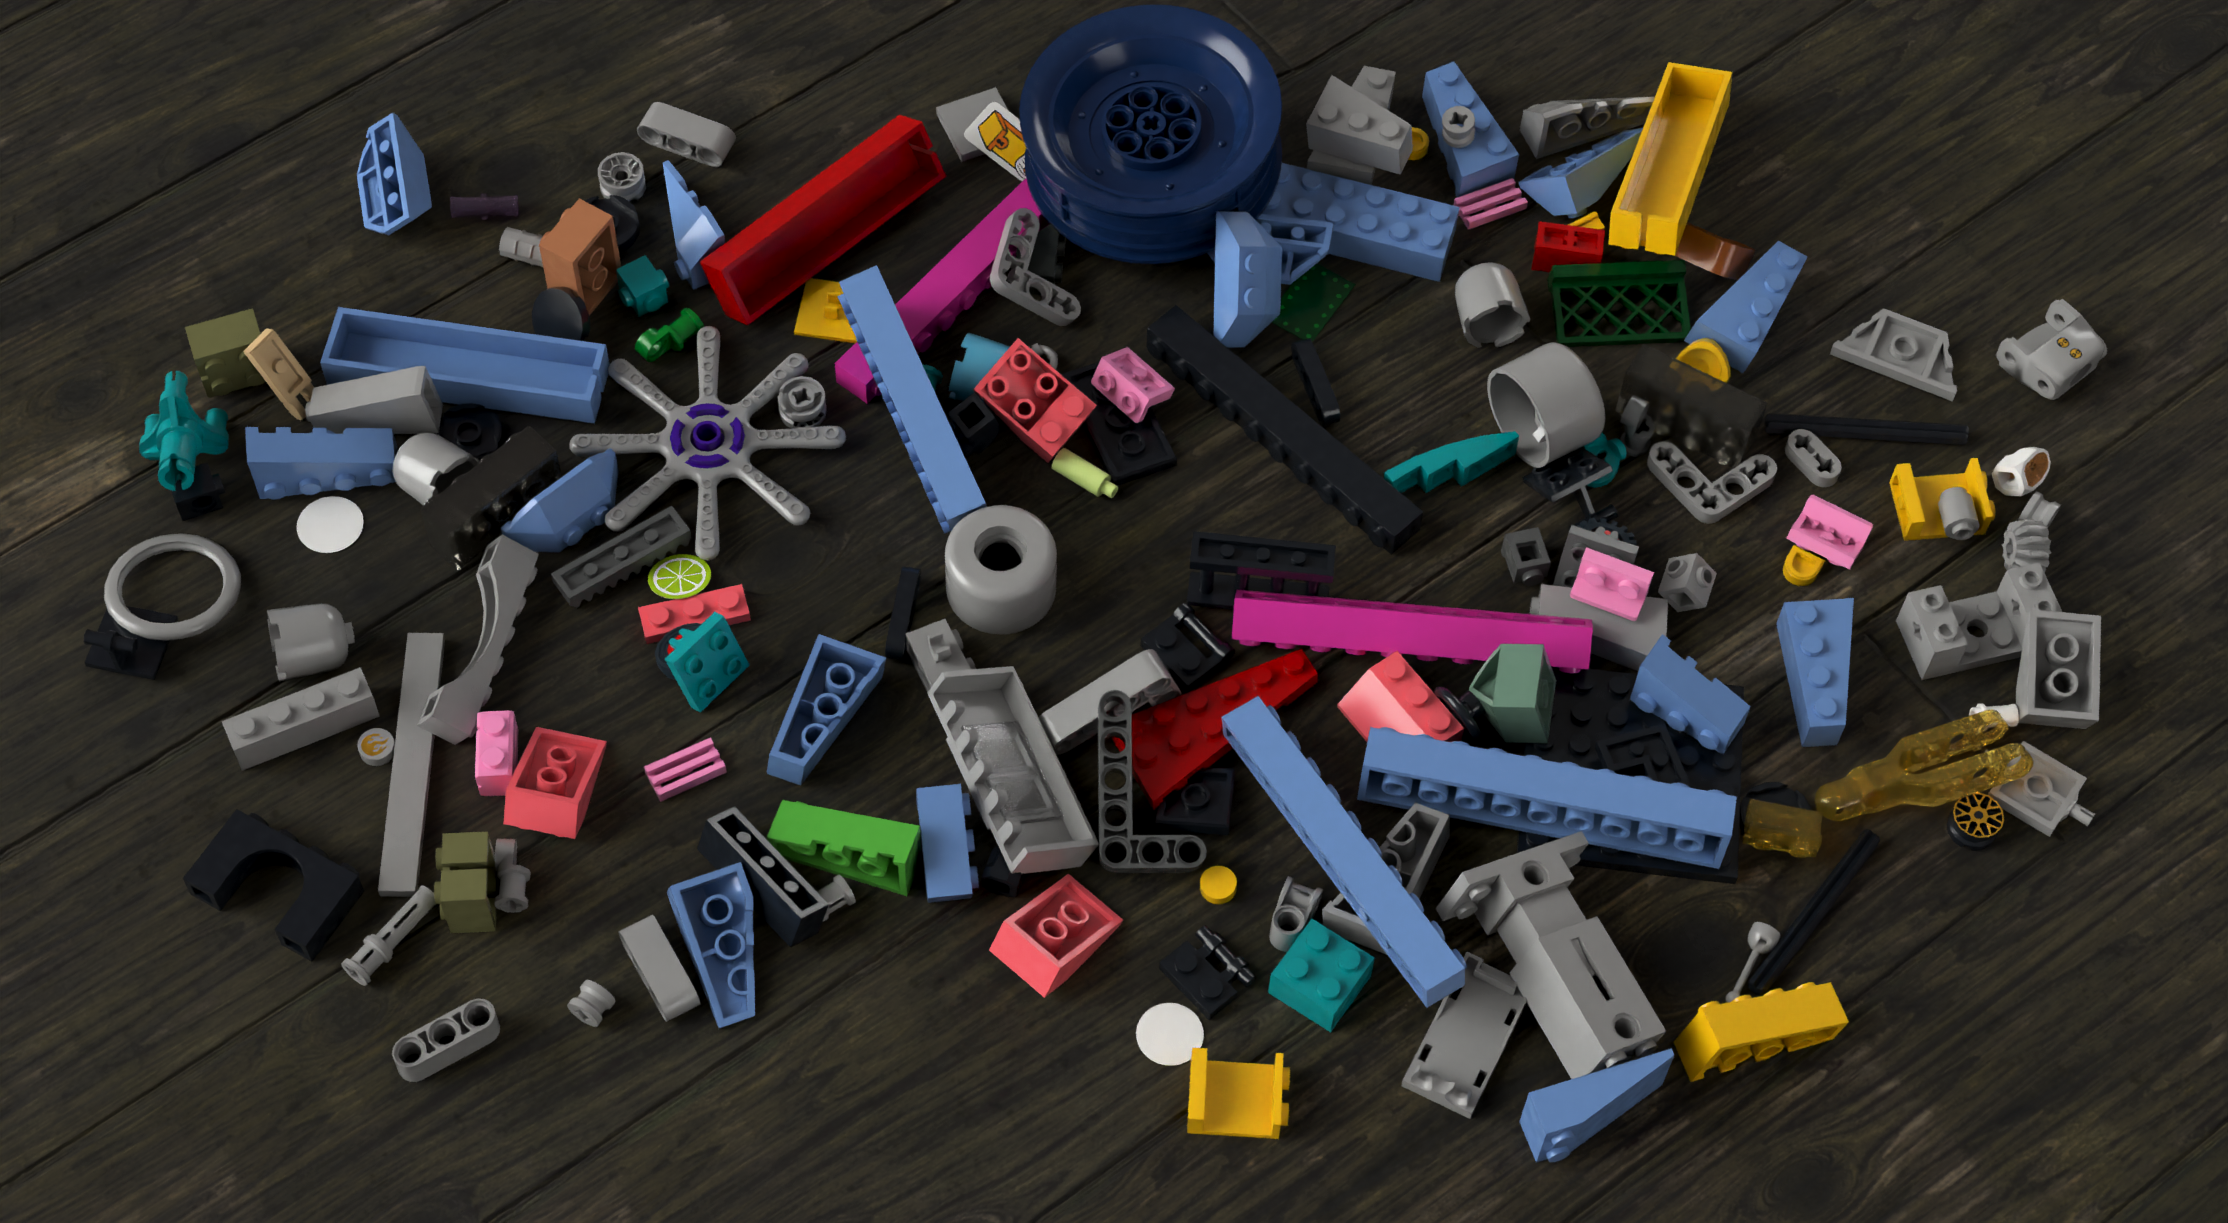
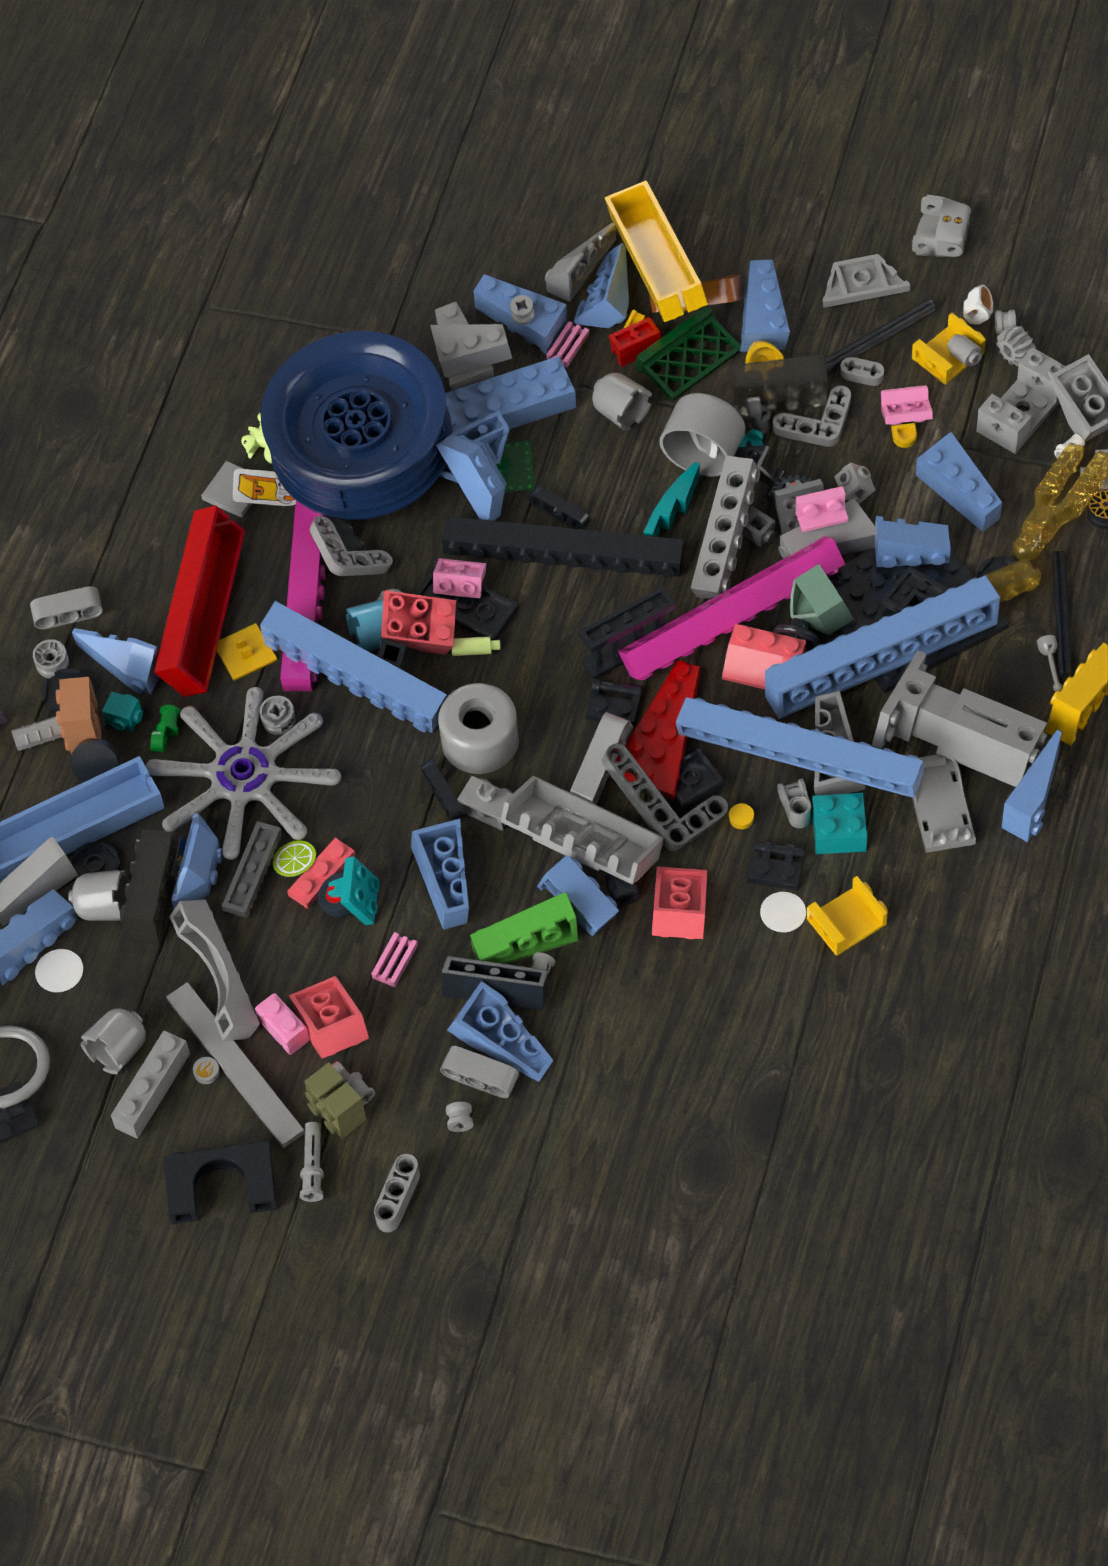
camera: 30 degrees left, 0 degrees up
none -> light grey brick [691,456,760,599]

